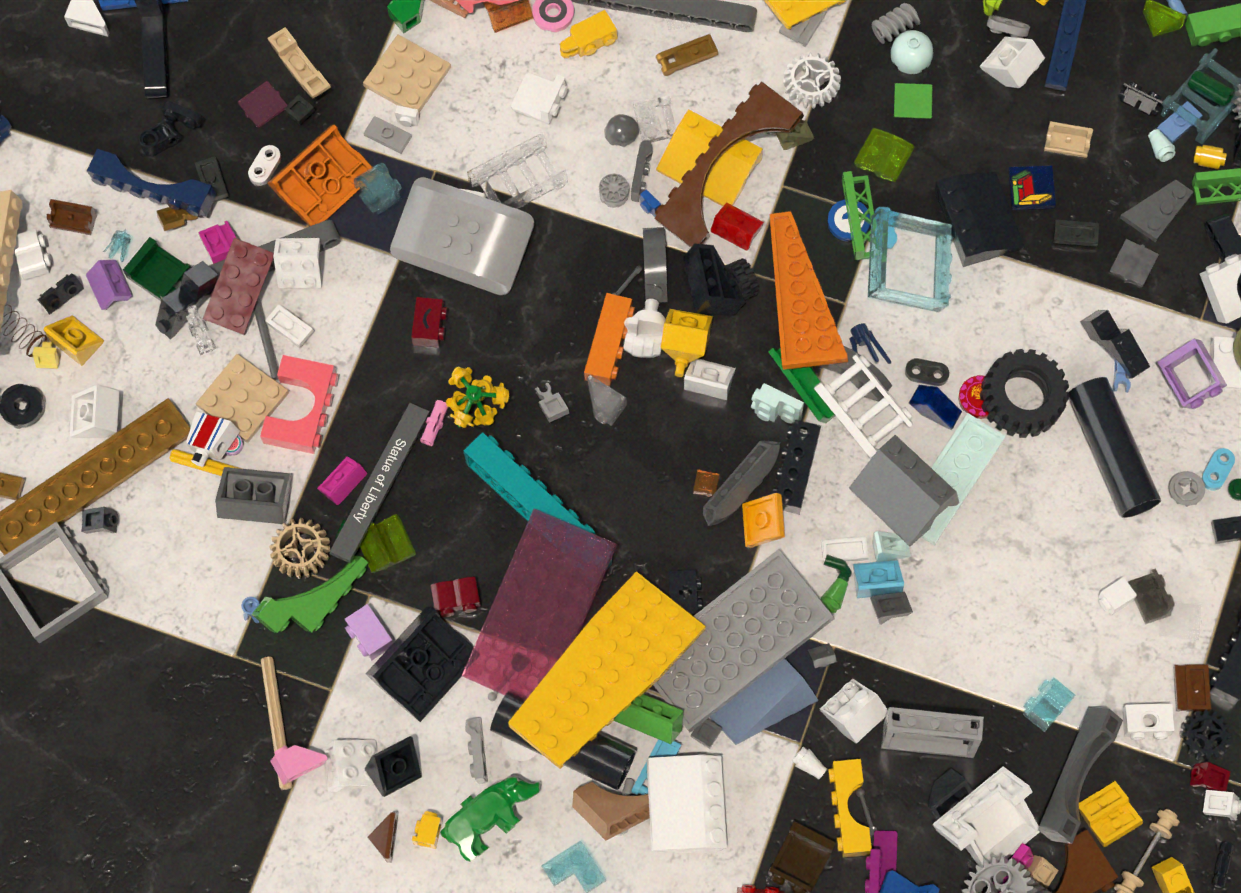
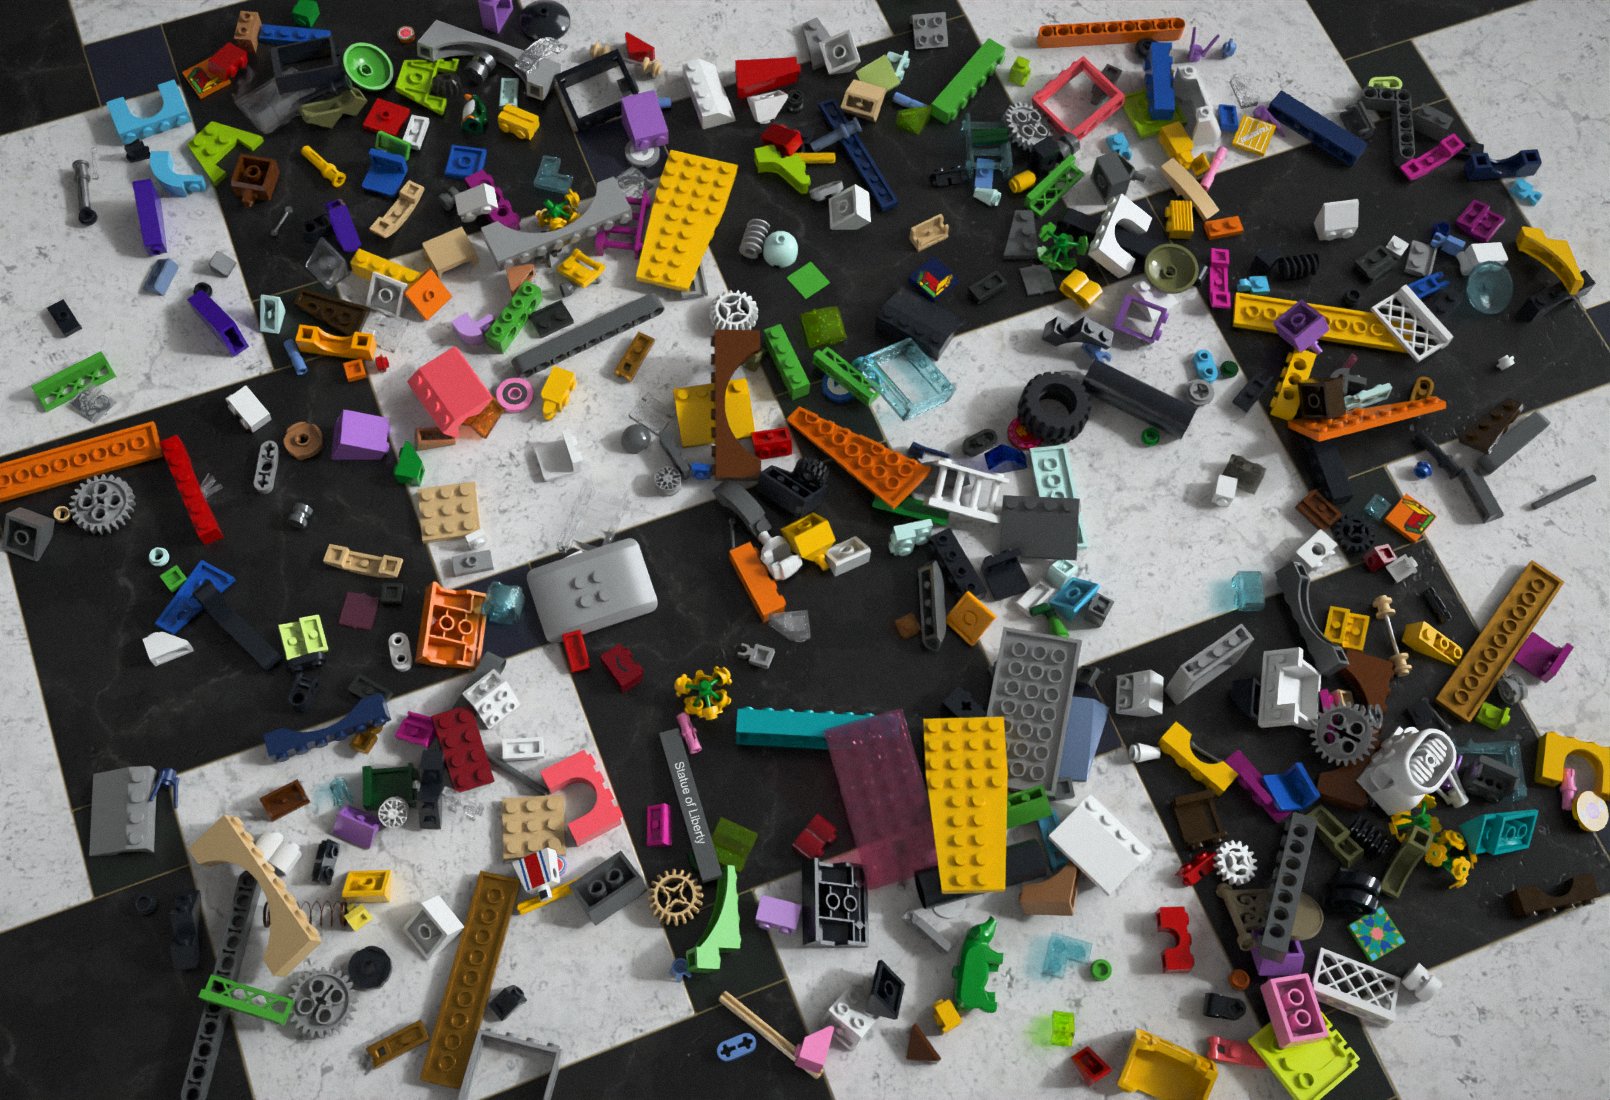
camera: 50 degrees left, 5 degrees down
none -> yellowish green slope [278,615,328,661]
none -> white wheel [378,796,410,828]
none -> red plate [562,630,591,673]
none -> medium blue beam [717,1033,756,1062]
none -> bright green brick [763,324,810,400]
none -> black bracket [981,547,1030,601]
none -> bright green plant [1036,222,1089,271]
none -> yellow brick [1059,269,1102,310]
none -> green plate [1141,428,1160,446]

